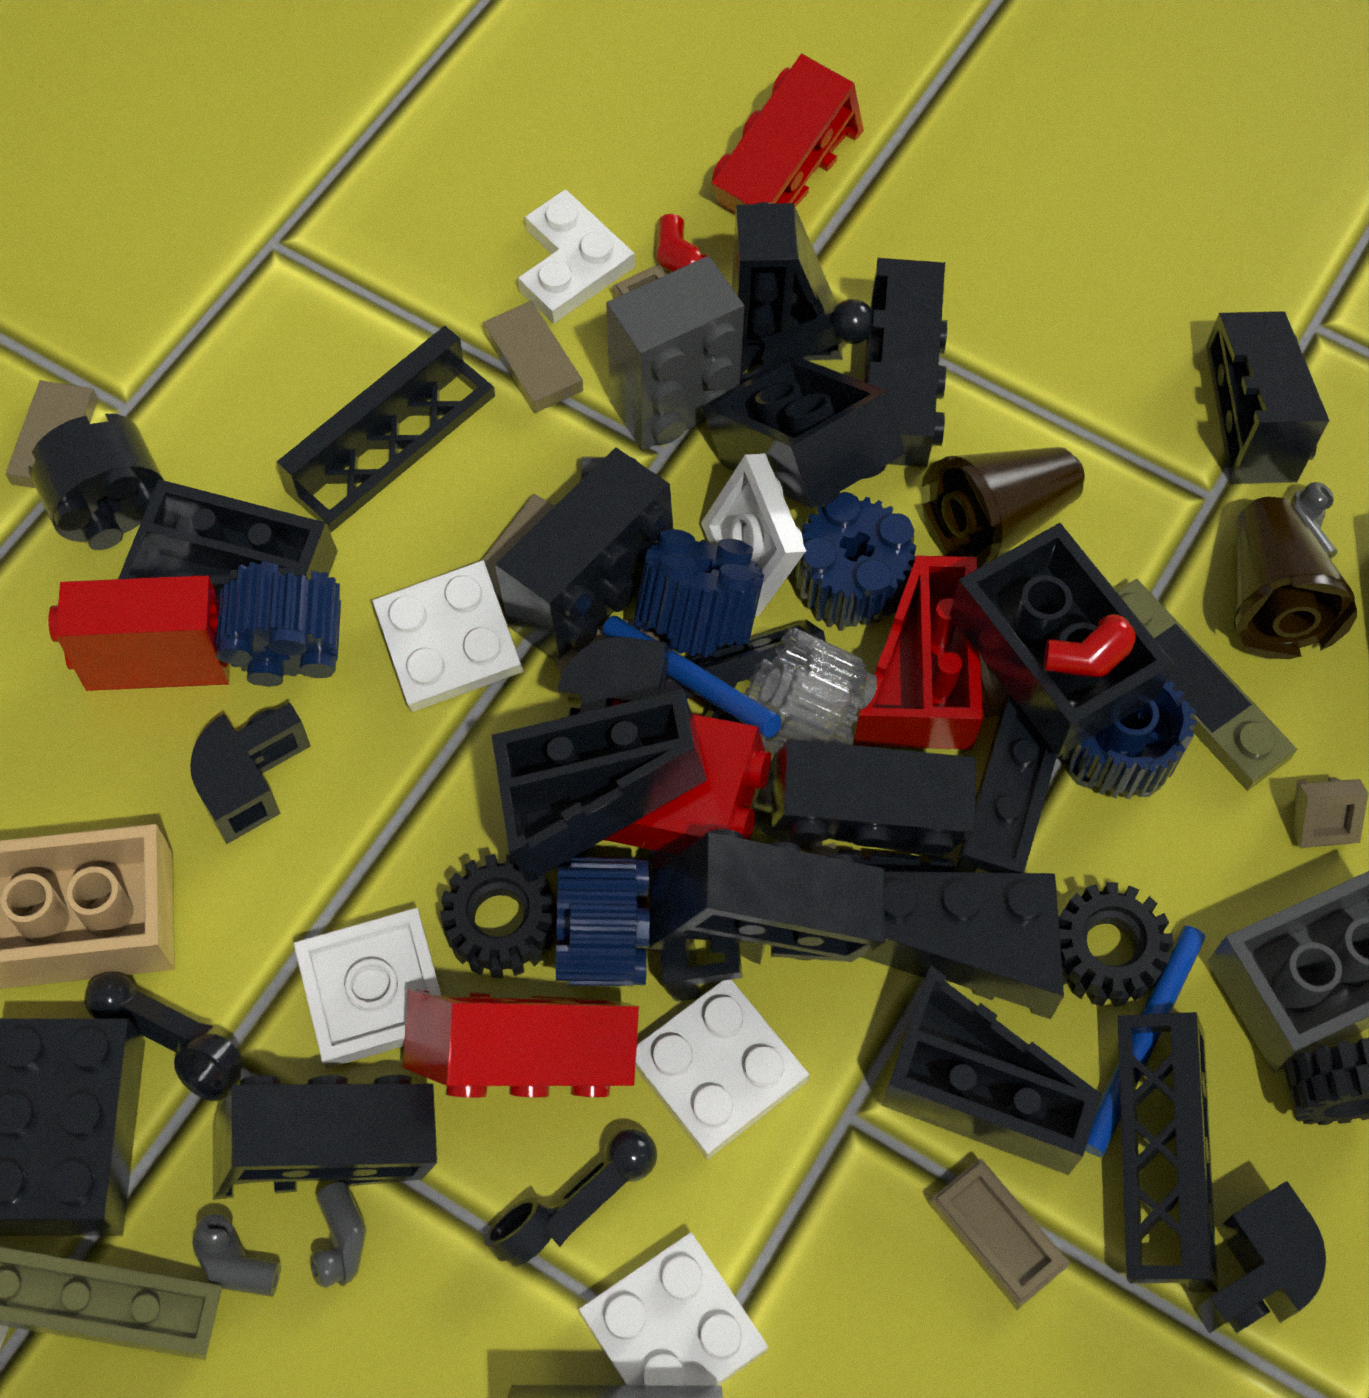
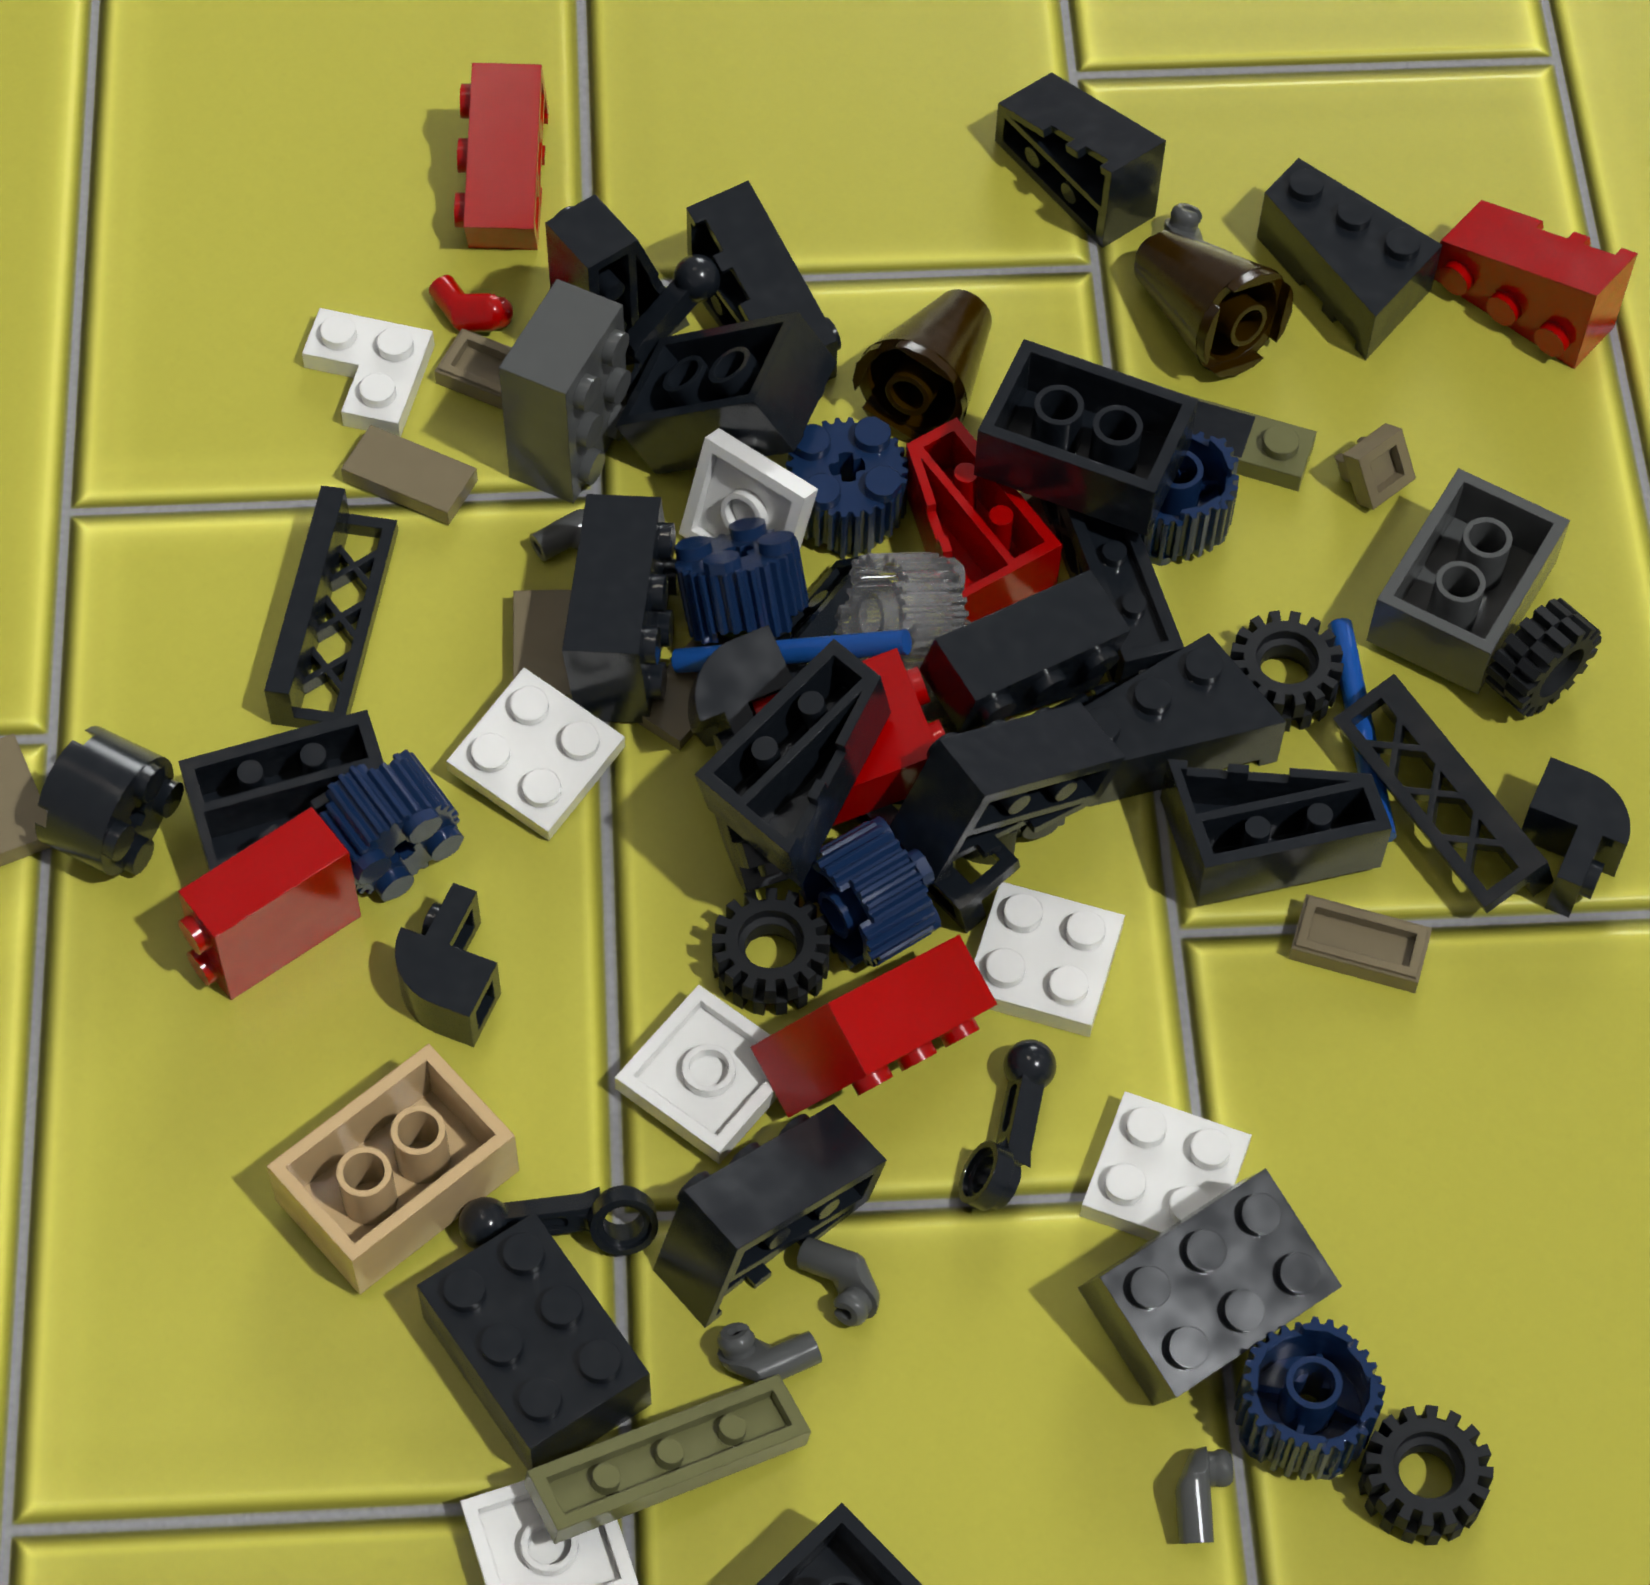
camera: 35 degrees left, 5 degrees down
red arm [1043,615,1135,677] -> none

